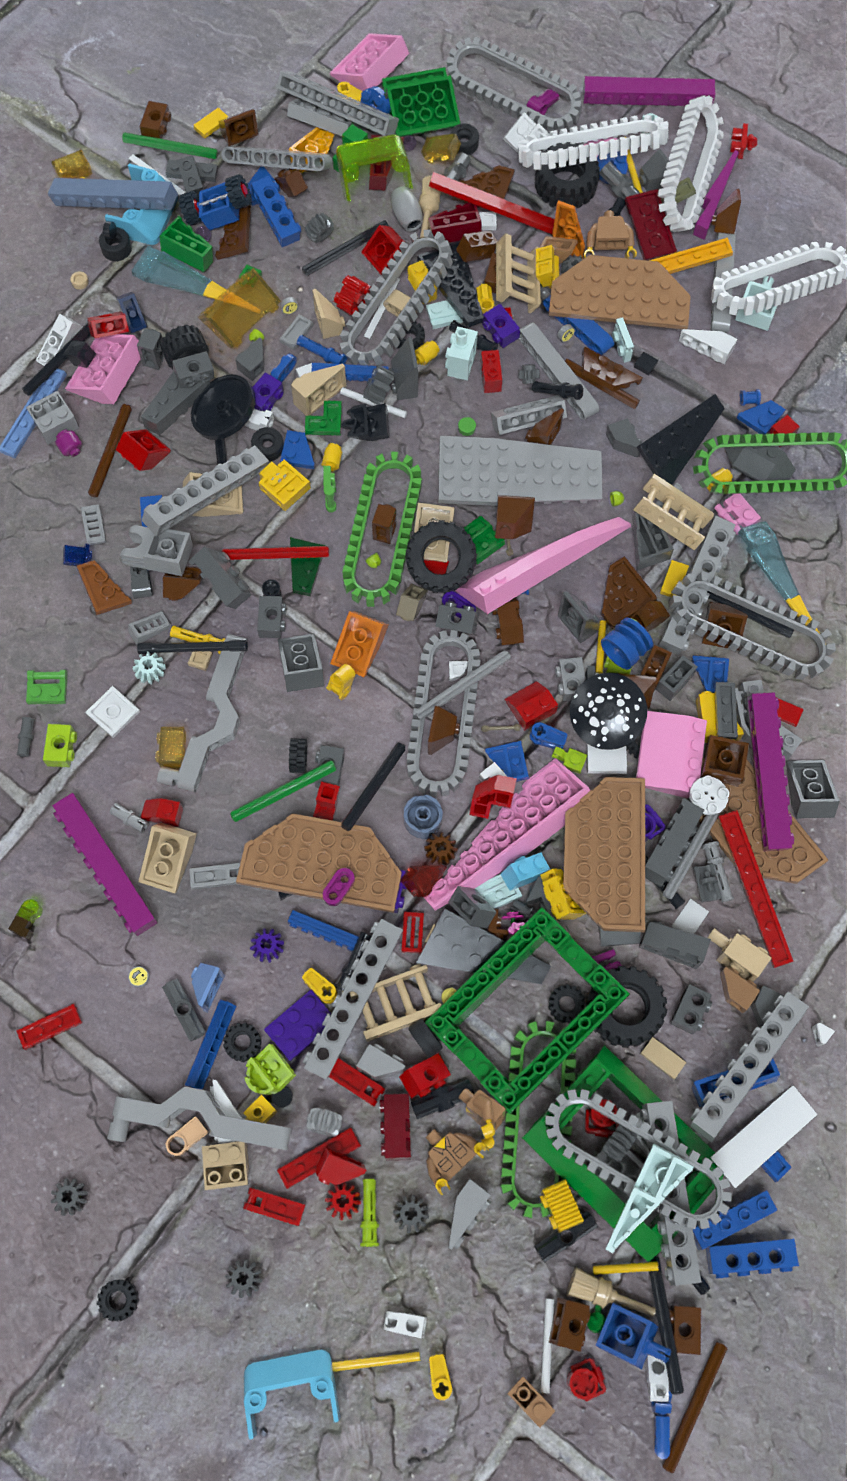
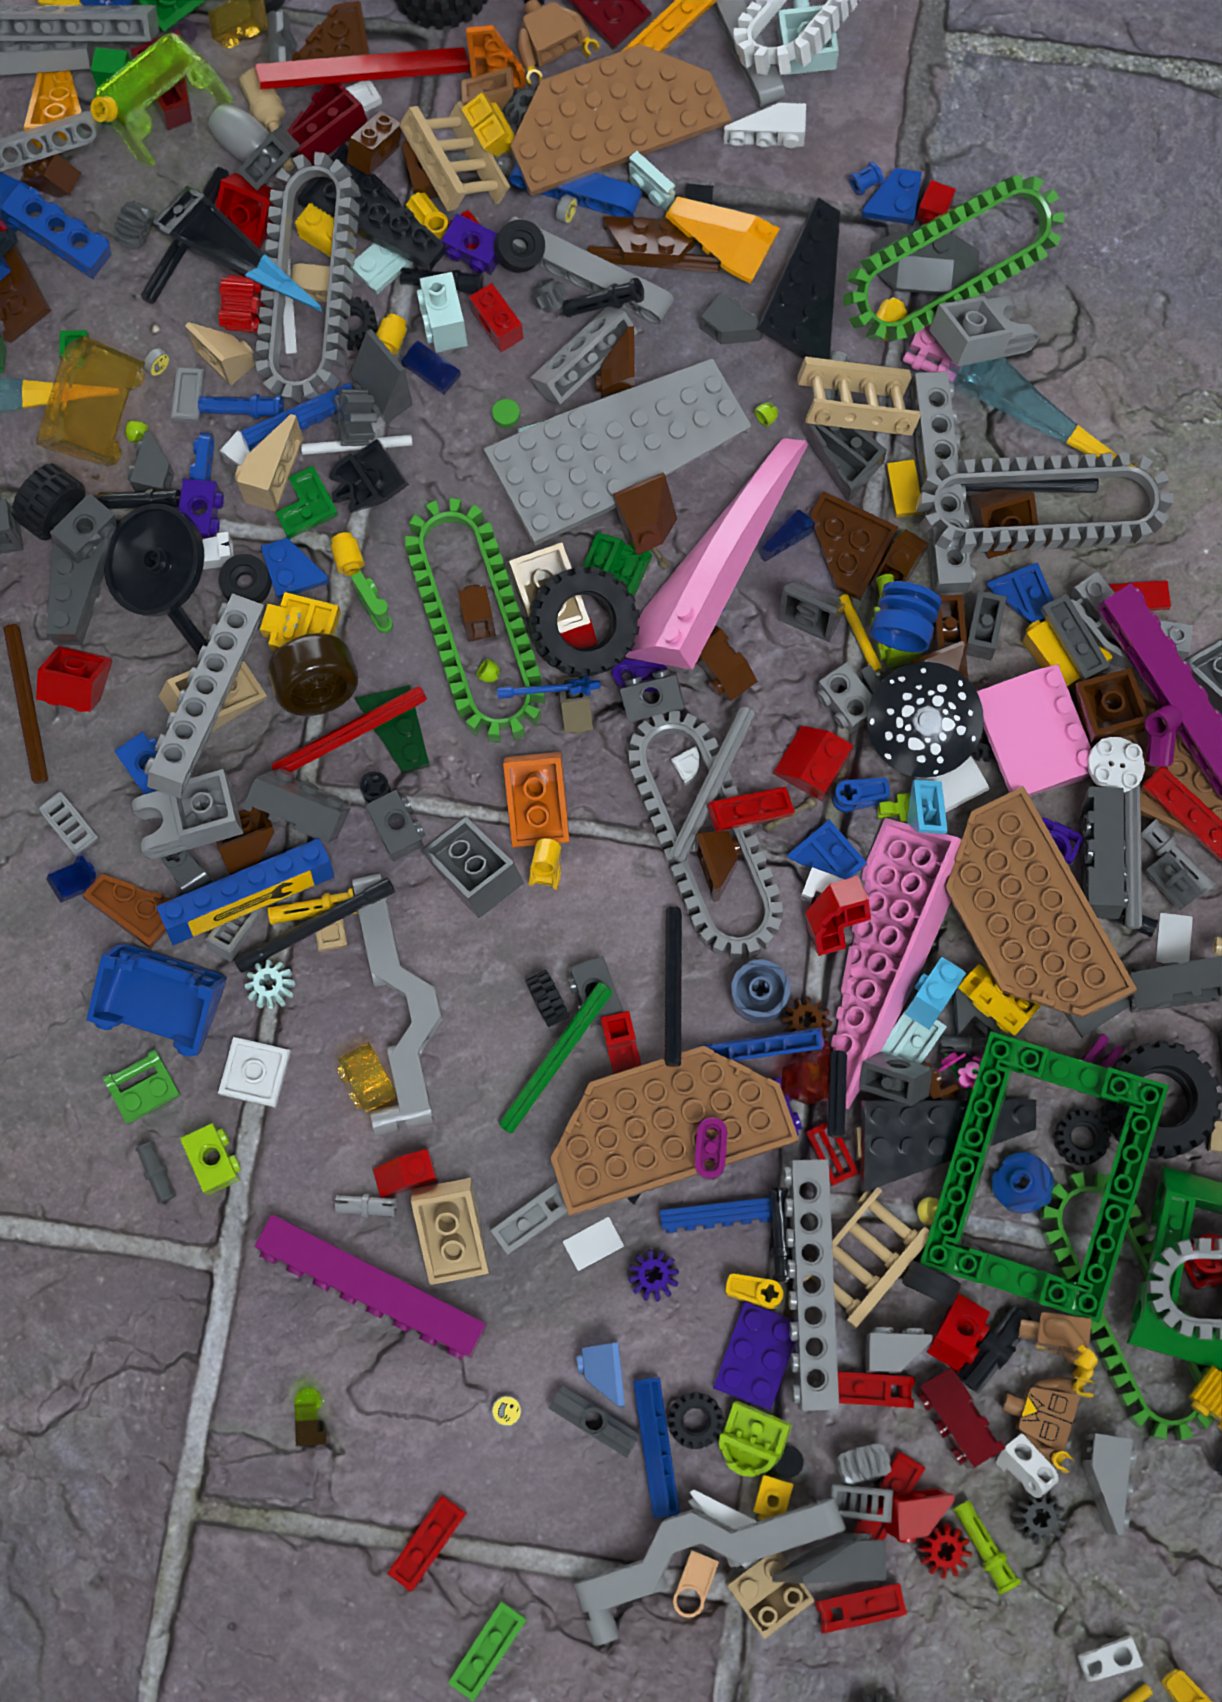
camera: 25 degrees left, 5 degrees up
none -> blue windscreen [86,944,227,1057]
none -> yellow bush [90,96,118,122]
none -> black pin [97,488,181,509]
none -> black plate [151,185,322,311]
none -> blue brick [156,838,335,946]
none -> dark grey brick [237,126,301,190]
none -> dark brown wheel [268,633,359,716]
none -> clear blue plate [401,341,461,395]
none -> bright green plate [448,1601,527,1702]
none -> black tyre [494,219,545,273]
none -> blue piece [497,676,600,699]
none -> white sticker [563,1217,624,1271]
none -> light orange wedge [665,196,780,284]
none -> blue piece [692,1027,825,1061]
none -> red tile [707,786,795,832]
none -> clear blue slope [761,509,815,562]
none -> dark grey slope [772,1533,887,1584]
none -> black axle [827,1050,847,1138]
none -> light grey slope [831,1484,893,1523]
none -> medium azure slope [907,780,947,834]
none -> light grey brick [929,296,1039,367]
none -> blue plate [992,1152,1054,1214]
none -> white leg [996,1433,1059,1498]
none -> magenta piece [1145,705,1182,767]

